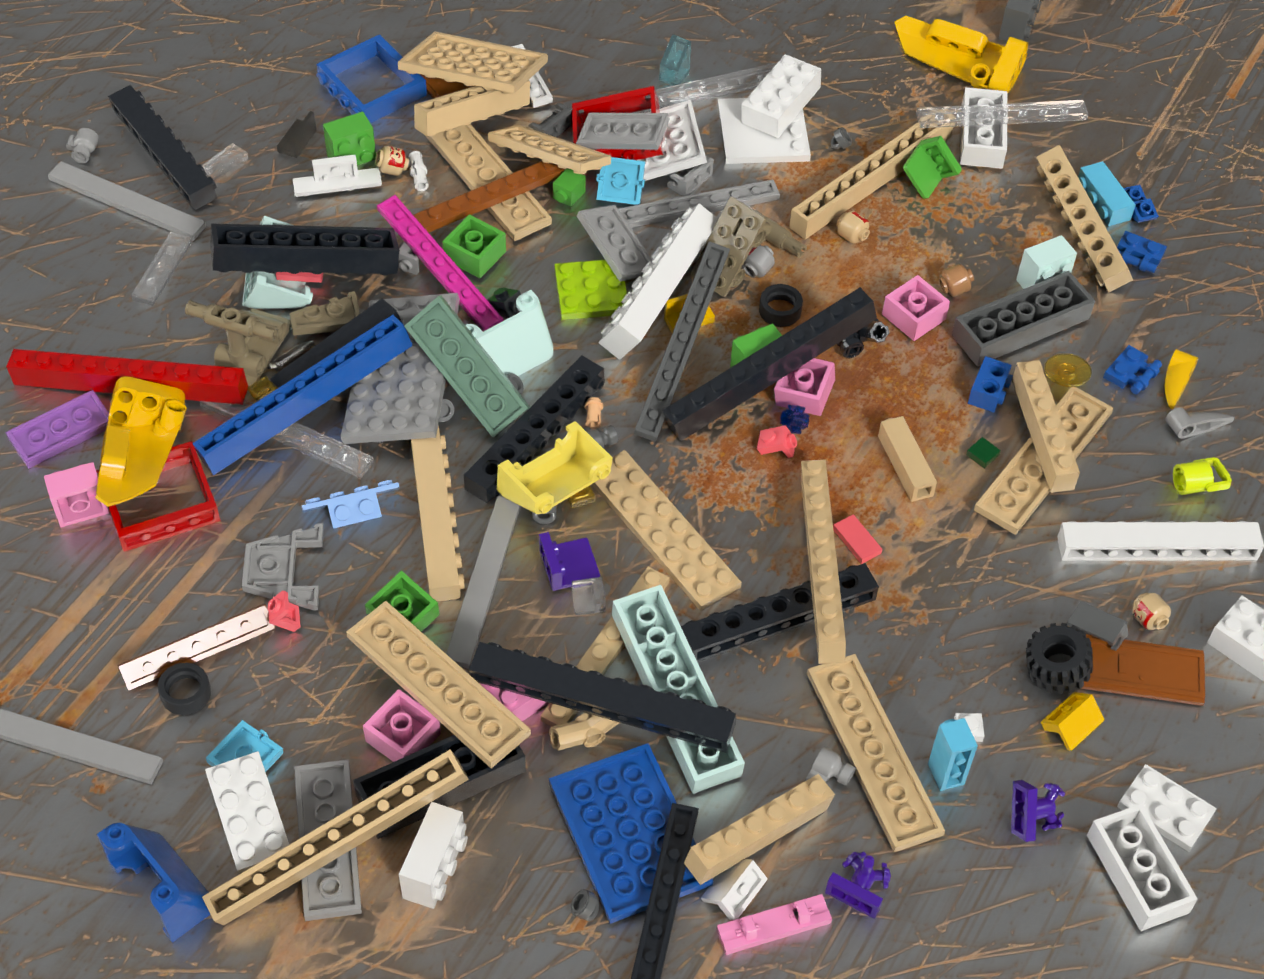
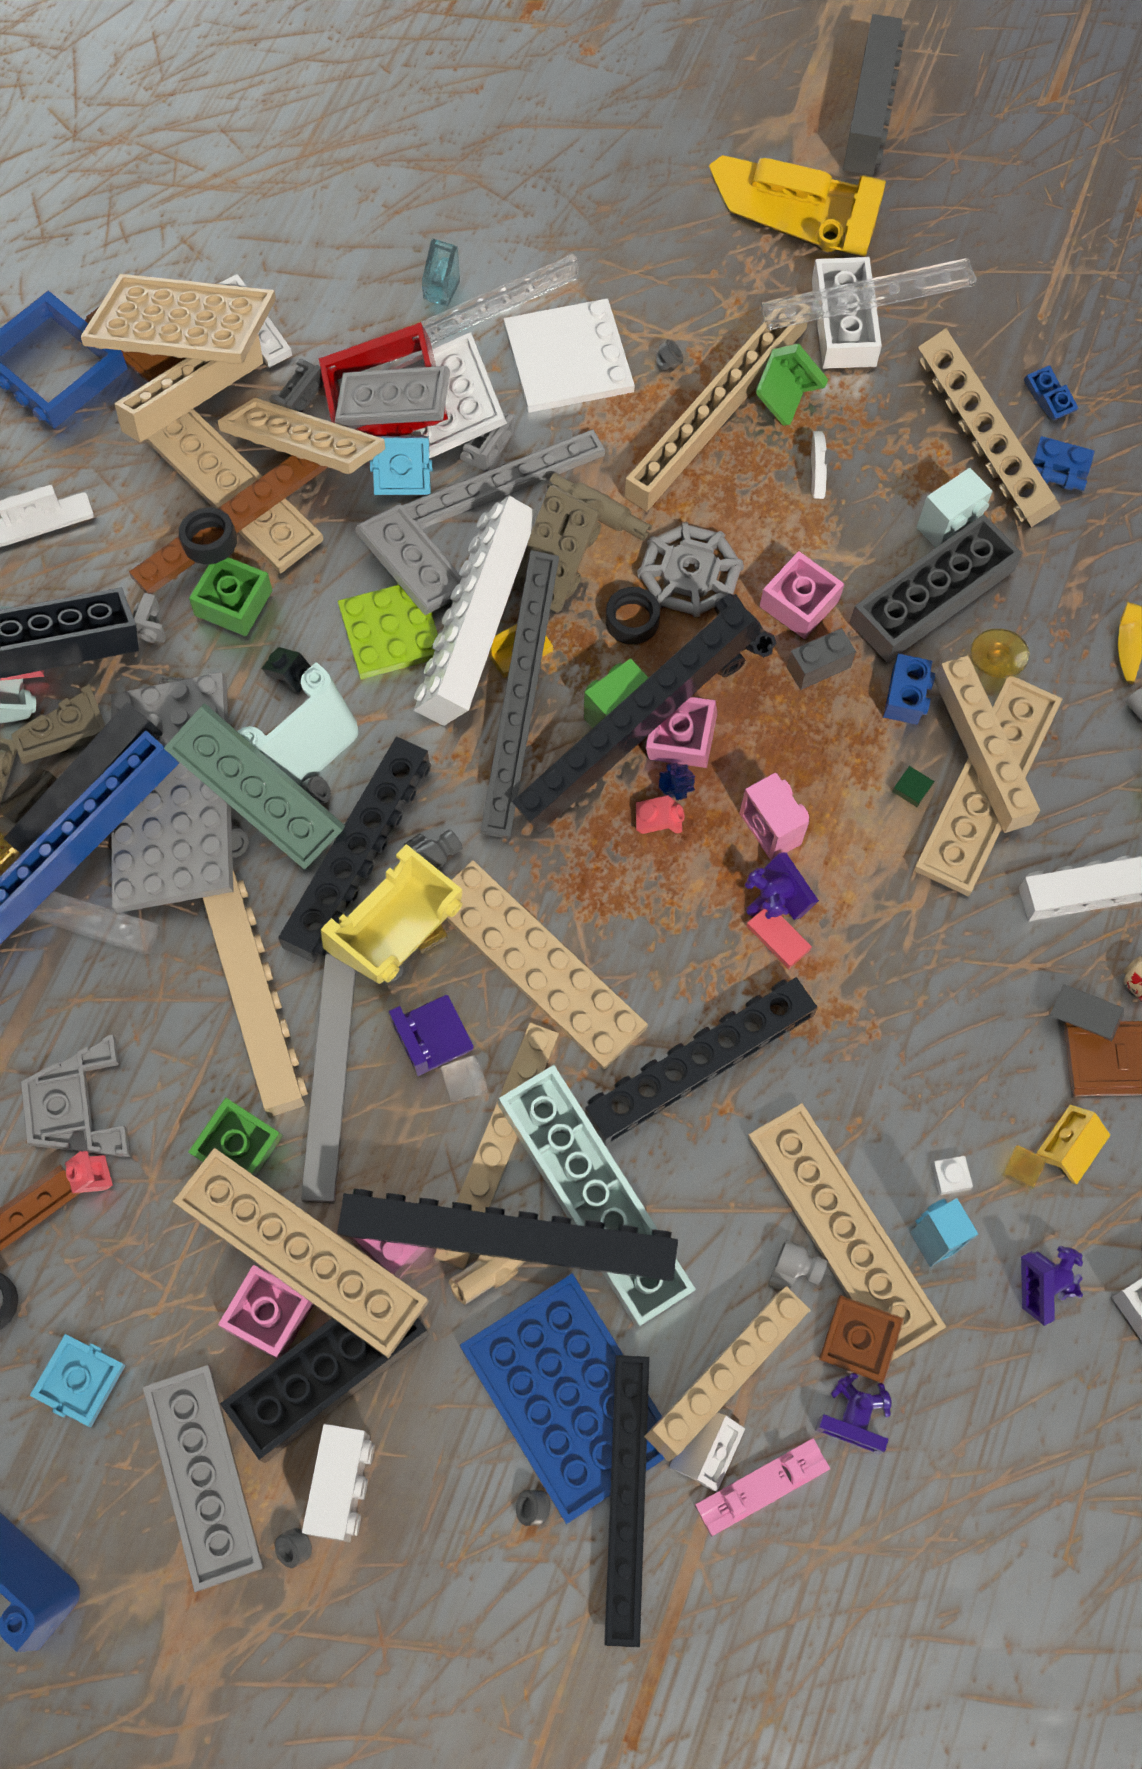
camera: 10 degrees left, 15 degrees up
tan brick [202,750,469,925] -> none
white brick [205,751,289,875] -> none
light blue bracket [301,480,400,529] -> none
bright green brick [323,111,376,165] -> none
tan head [375,145,409,176] -> none
dark pink tile [377,195,504,332] -> none
white pin [408,151,429,191] -> none
bright green brick [553,168,586,207] -> none
light nougat pin [585,397,603,429] -> none
white brick [741,54,821,138] -> none
light grey head [742,245,775,278] -> none
tan brick [801,460,846,664] -> none
tan head [836,211,870,244] -> none
tan brick [878,416,937,502] -> none
medium nougat head [939,264,974,297] -> none
black tyre [1026,623,1093,694] -> none
medium azure brick [1078,161,1135,227] -> none
blue plate [1103,345,1162,394] -> none
none -> black tyre [179,507,237,565]
none -> dark grey tile [275,1528,312,1568]
none -> light grey plate [637,522,744,618]
none -> bright pink brick [739,773,809,861]
none -> dark purple piece [745,852,819,920]
none -> dark grey brick [787,628,856,690]
none -> white tile [811,431,827,499]
none -> dark orange tile [819,1295,905,1383]
none -> clear yellow plate [1002,1145,1047,1190]

